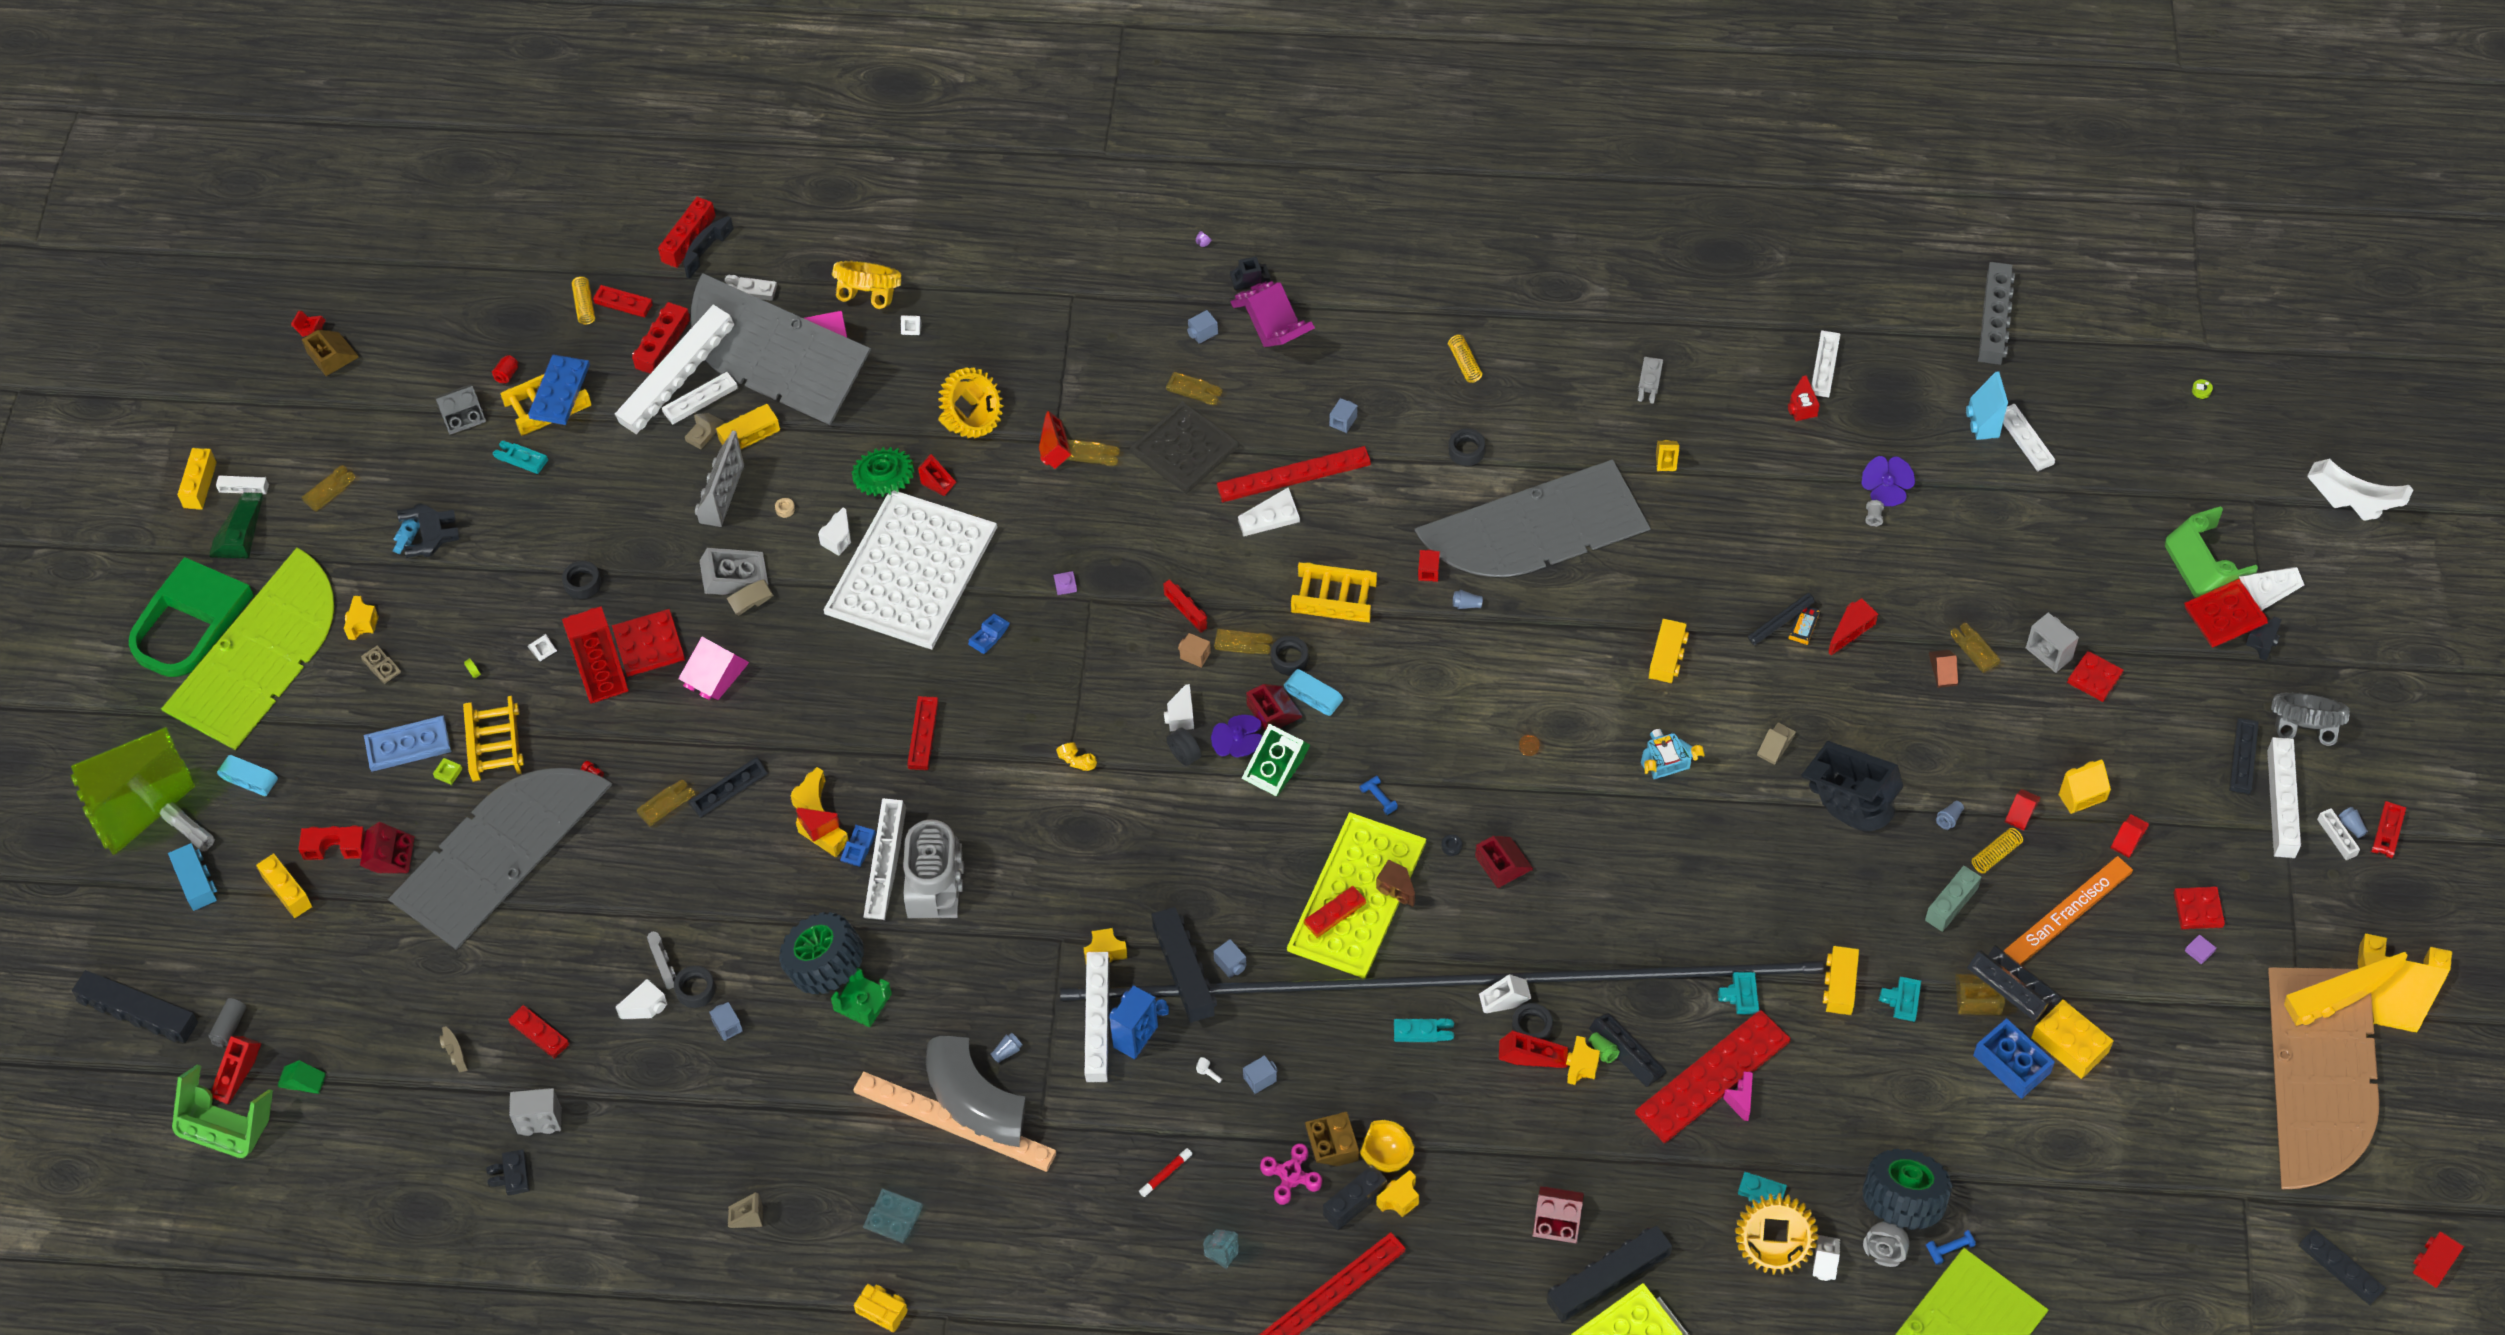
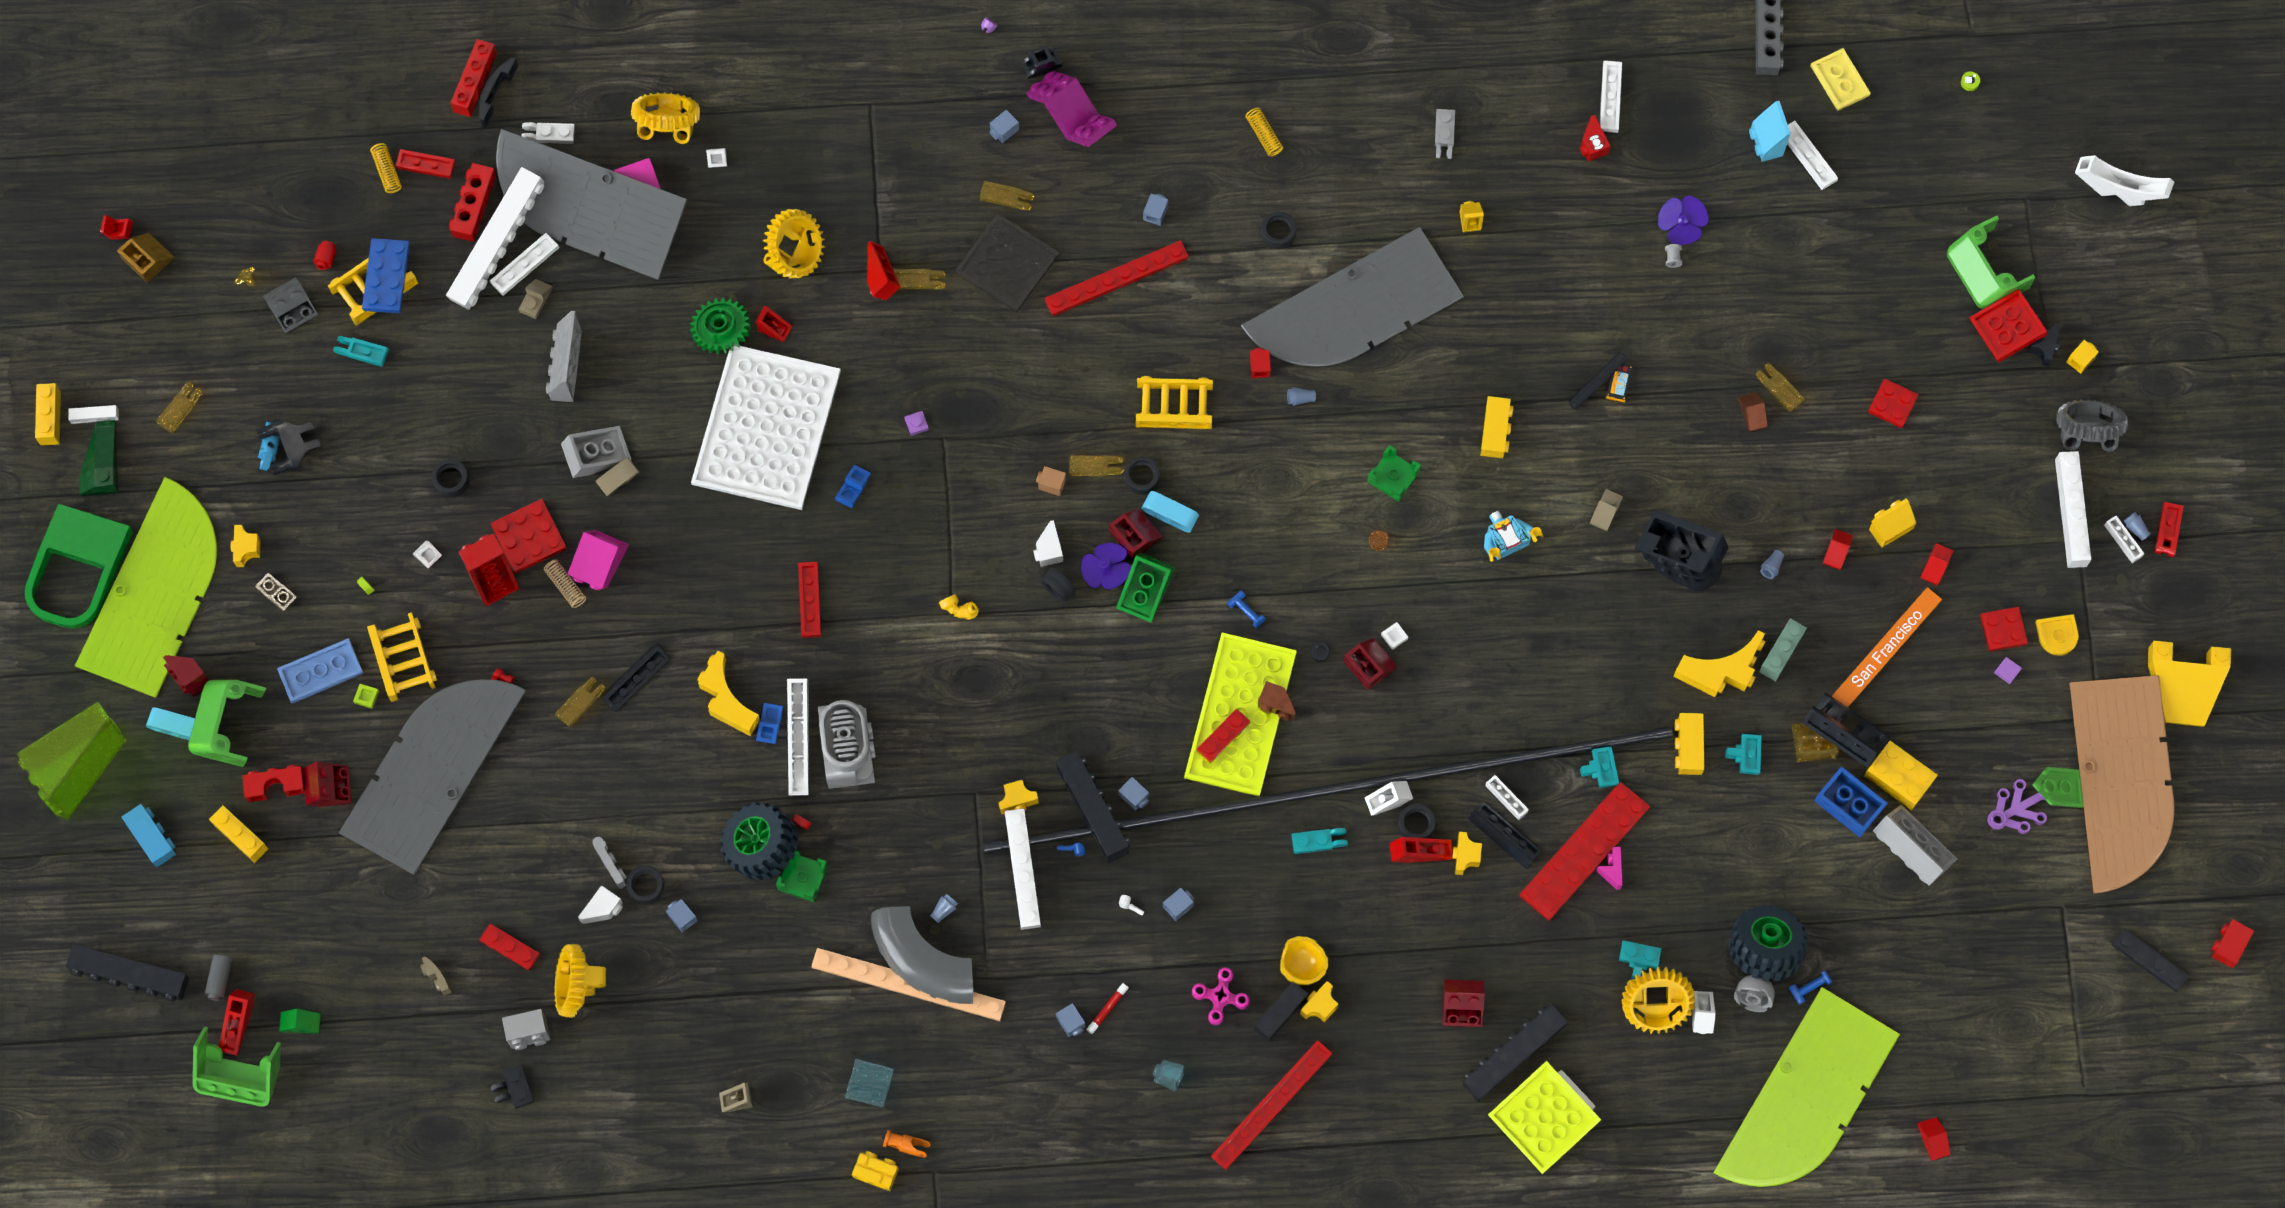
camera: 10 degrees left, 15 degrees up
light grey axle [160,802,215,851] -> none
yellow brick [716,404,780,450] -> none
tan tile [775,498,795,518] -> none
red slope [796,807,840,842] -> none
white slope [818,508,851,556] -> none
blue brick [1109,985,1158,1059] -> none
red plate [1163,579,1207,633] -> none
white wing [1238,488,1300,536] -> none
pearl gold slope [1305,1112,1359,1166] -> none
bright green cone [1589,1032,1619,1063] -> none
red slope [1828,598,1878,655] -> none
yellow piece [1972,828,2023,873] -> none
light grey brick [2026,613,2079,673] -> none
black plate [2229,718,2259,794] -> none
white wing [2239,567,2304,610] -> none
yellow slope [2284,952,2407,1026] -> none
none -> dark red slope [163,655,209,698]
none -> bright green windscreen [188,680,266,767]
none -> clear yellow plant [234,267,255,286]
none -> tan piece [544,560,586,608]
none -> yellow piece [554,944,606,1018]
none -> red tile [791,814,812,830]
none -> orange piece [883,1130,930,1158]
none -> sand blue brick [1056,1003,1085,1037]
none -> green panel [1367,445,1421,502]
none -> white plate [1381,622,1408,650]
none -> white piece [1485,775,1529,820]
none -> yellow arch [1673,630,1766,697]
none -> light yellow tile [1810,48,1871,111]
none -> light grey slope [1873,804,1958,886]
none -> medium lavender plant [1987,779,2047,834]
none -> bright green tile [2033,767,2084,808]
none -> yellow tile [2035,614,2079,655]
none -> yellow brick [2067,340,2099,374]

